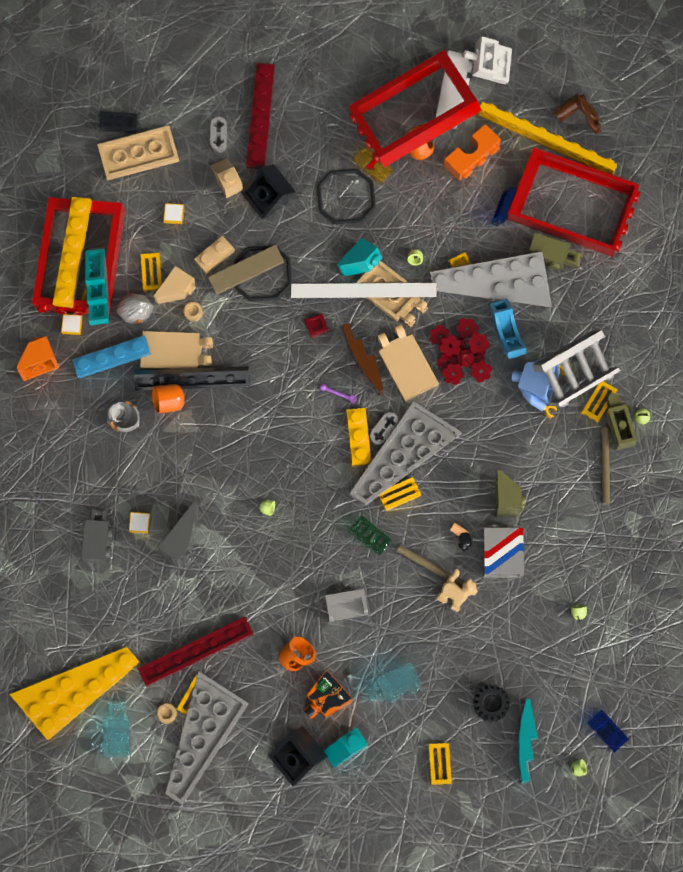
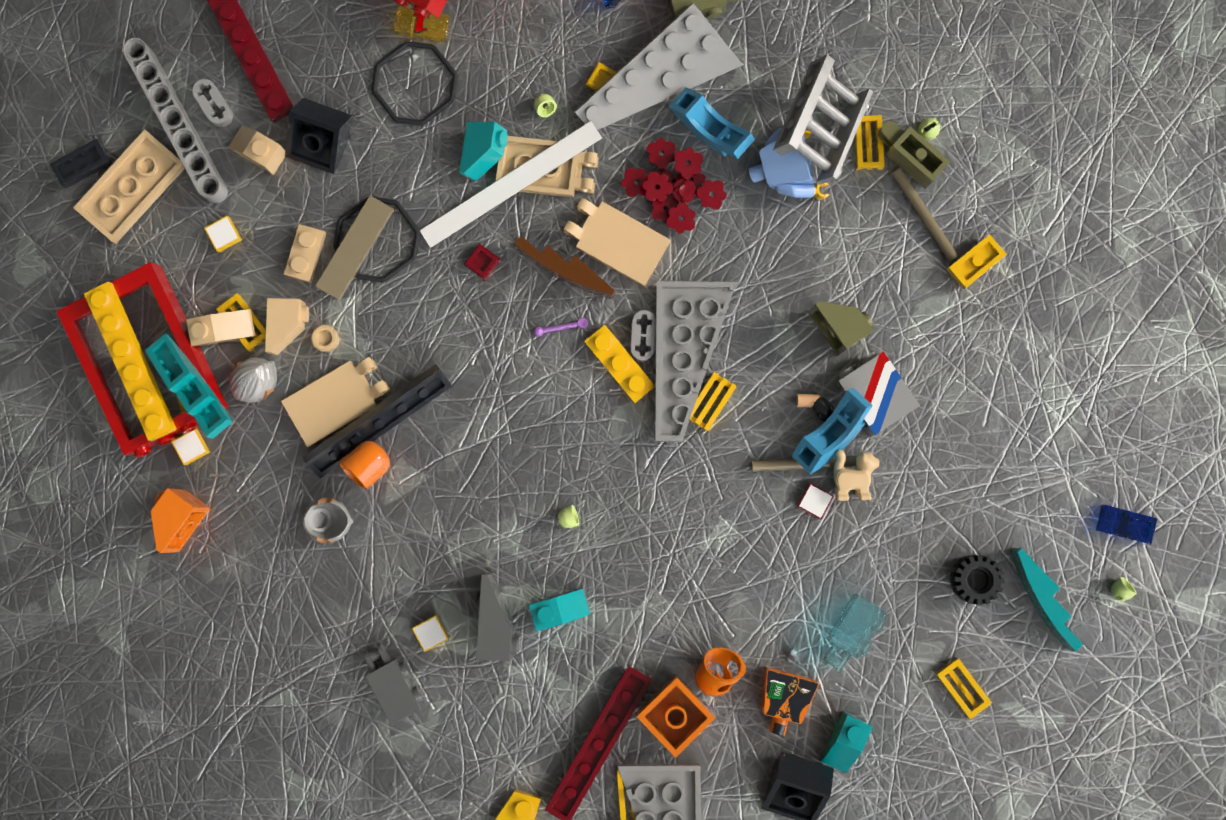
camera: 30 degrees left, 10 degrees up
dark azure plate [72,335,151,379] -> none
light grey panel [325,589,368,622] -> none
clear green slope [348,515,392,555] -> none
yellowish green hinge [571,604,587,619] -> none
none -> light grey beam [123,38,228,204]
none -> slope [186,309,256,346]
none -> teal slope [529,588,590,632]
none -> orange brick [636,674,715,758]
none -> dark azure arch [792,388,873,474]
none -> white tile [796,483,834,520]
none -> yellow plate [946,234,1007,290]

